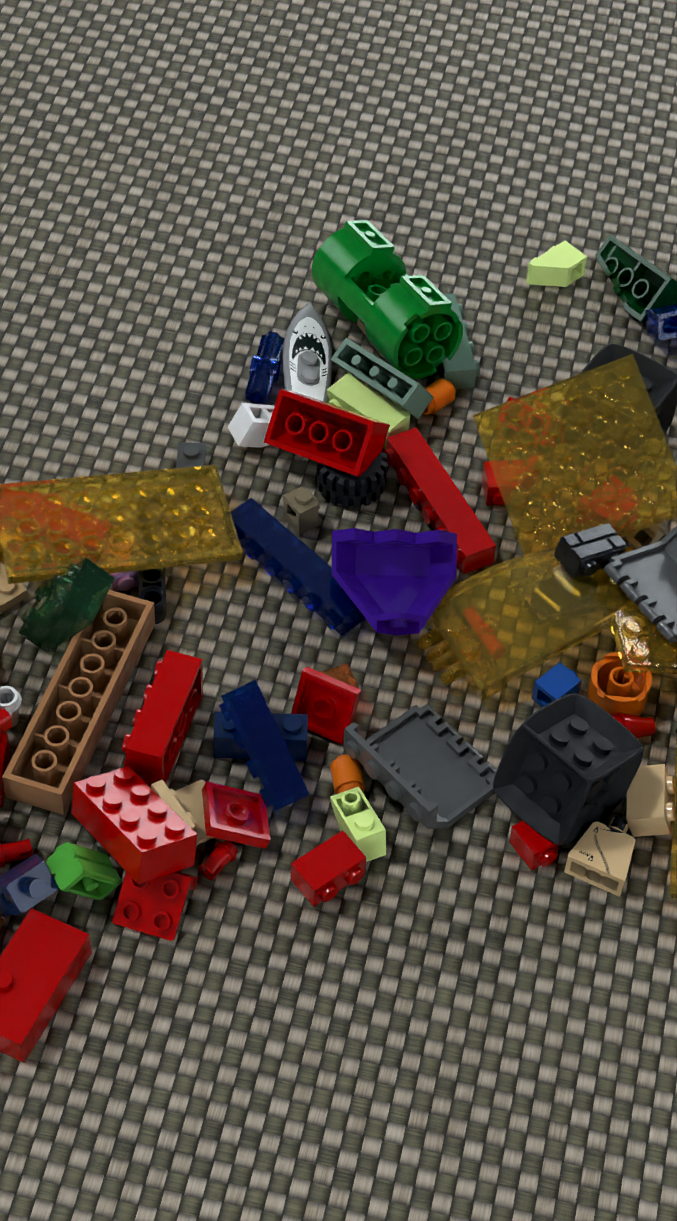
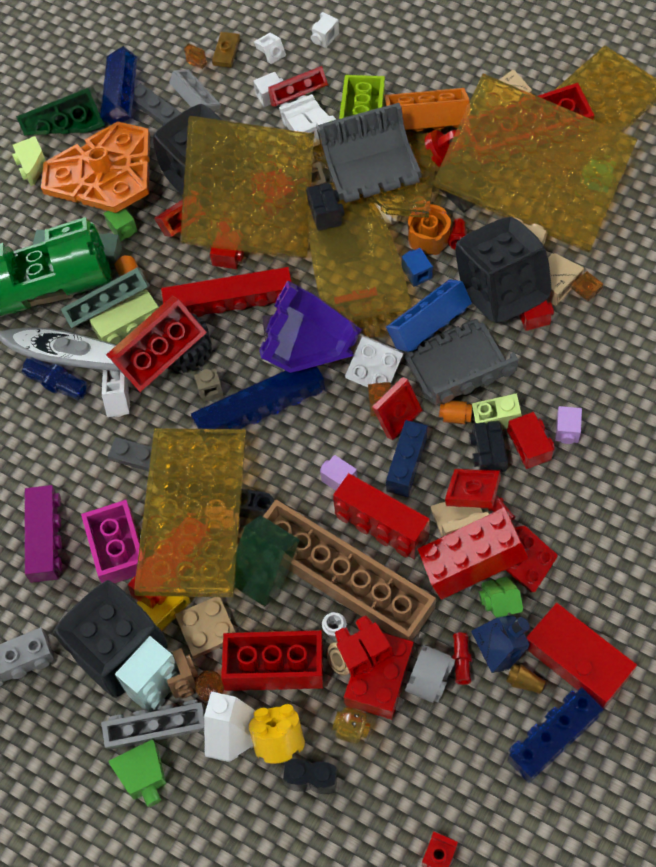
camera: 65 degrees left, 10 degrees up
clear blue brick [219,680,310,811] -> none
none -> magenta brick [25,485,62,583]
none -> orange plate [41,121,150,213]
none -> dark pink brick [81,500,146,583]
none -> bright green brick [103,208,137,241]
none -> lavender brick [320,455,357,491]
none -> white bracket [345,334,403,394]
none -> blue brick [386,279,472,352]
none -> black brick [469,421,508,472]
none -> lavender brick [555,406,582,444]
none -> clear orange plate [571,271,603,301]

